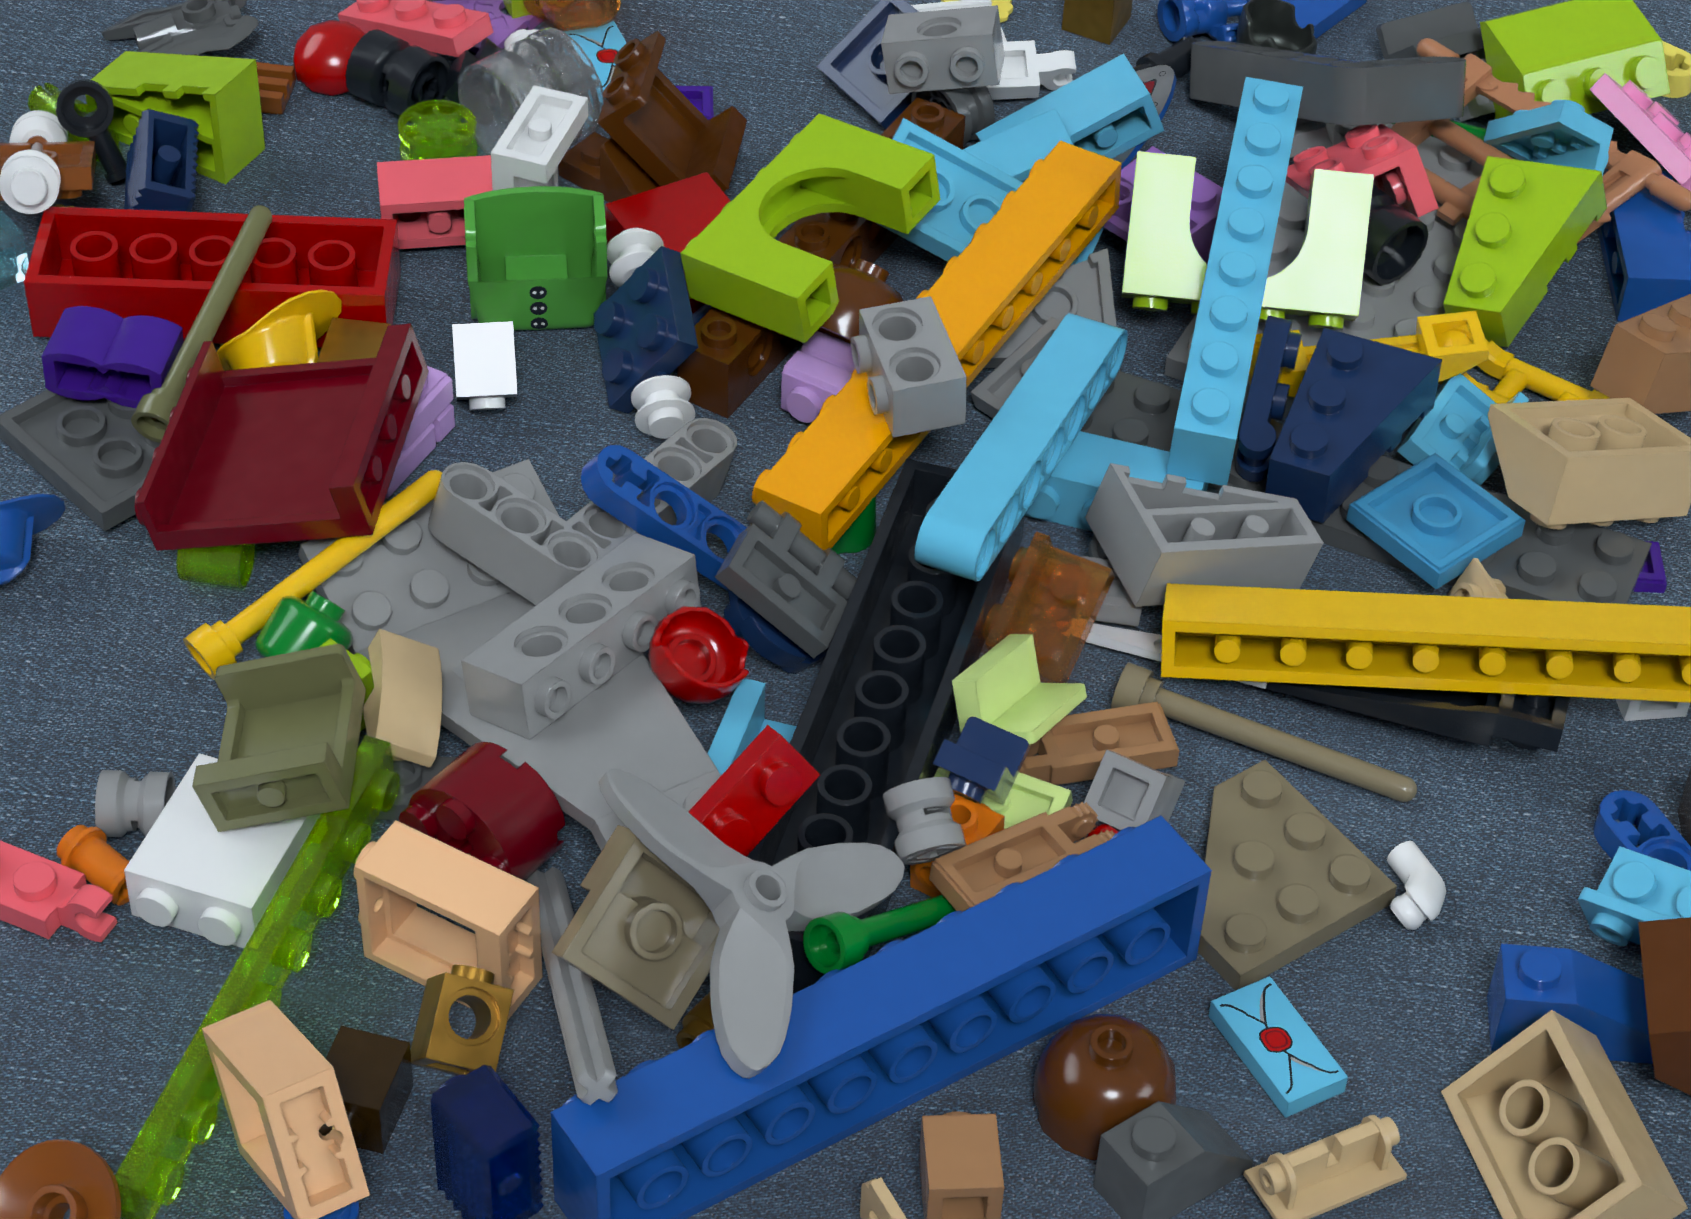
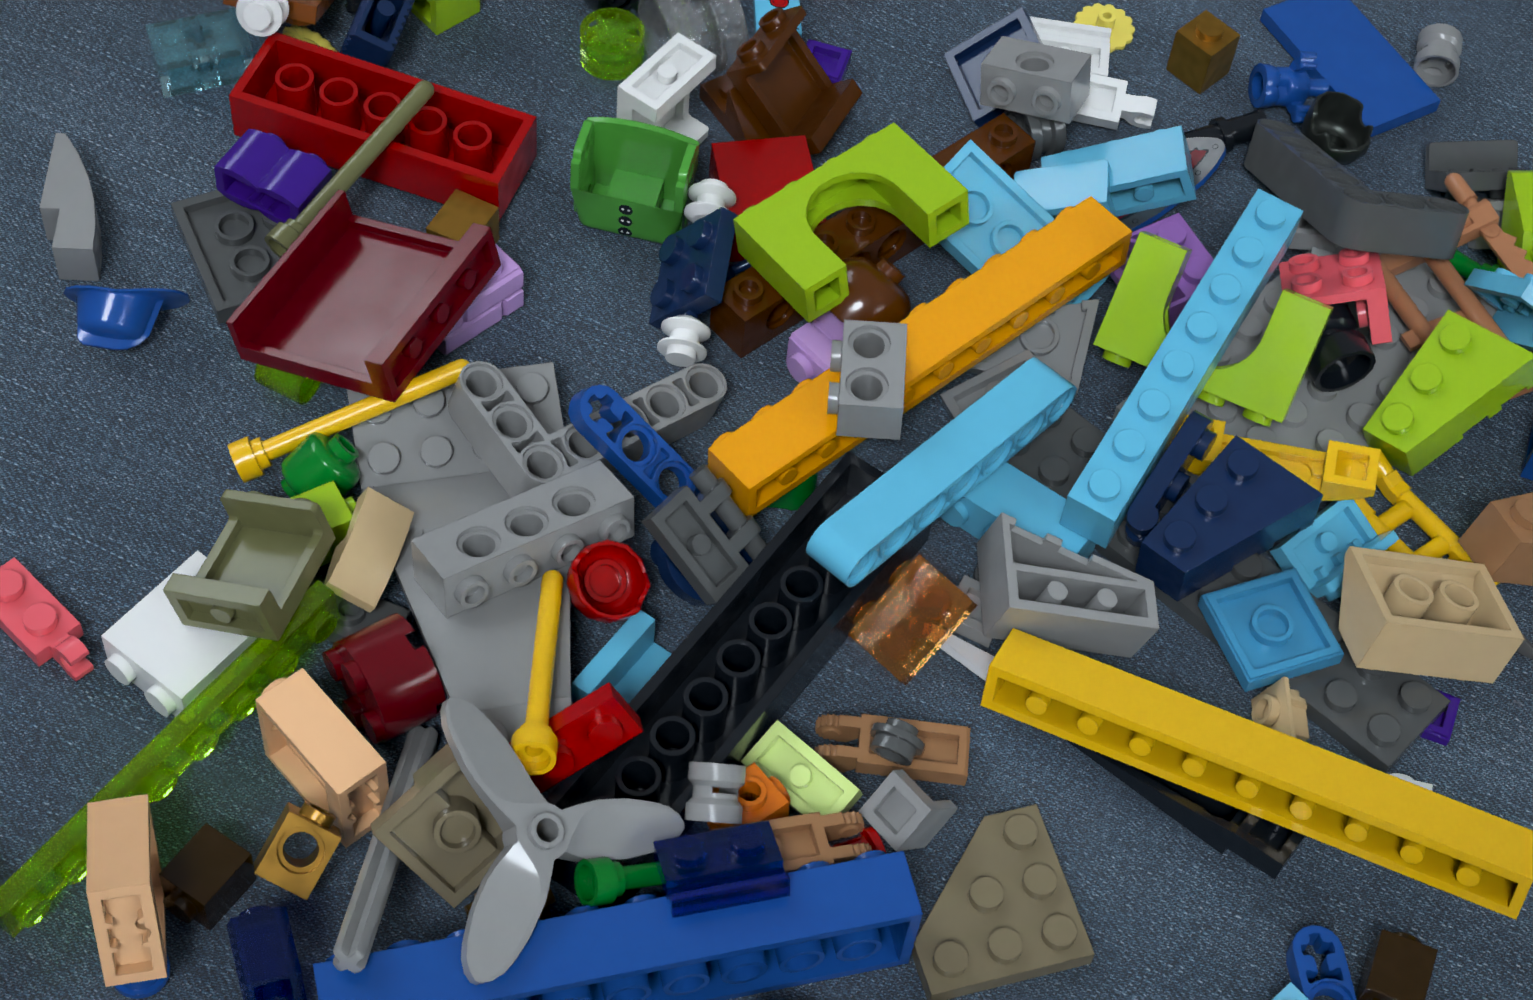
camera: 15 degrees right, 10 degrees up
orange pin [56,825,130,906] -> none
light grey wheel [95,770,176,837] -> none
yellow piece [217,289,342,371] -> none
coral brick [377,155,493,249] -> none
white slope [452,321,517,410] -> none
dark blue bracket [933,717,1030,805] -> none
yellowish green panel [952,634,1087,744] -> none
dark tan piece [1111,662,1417,802] -> none
white arm [1387,841,1446,930] -> none
none -> yellow piece [510,570,563,775]
none -> clear blue plate [653,820,790,918]
none -> dark grey plate [870,718,925,766]

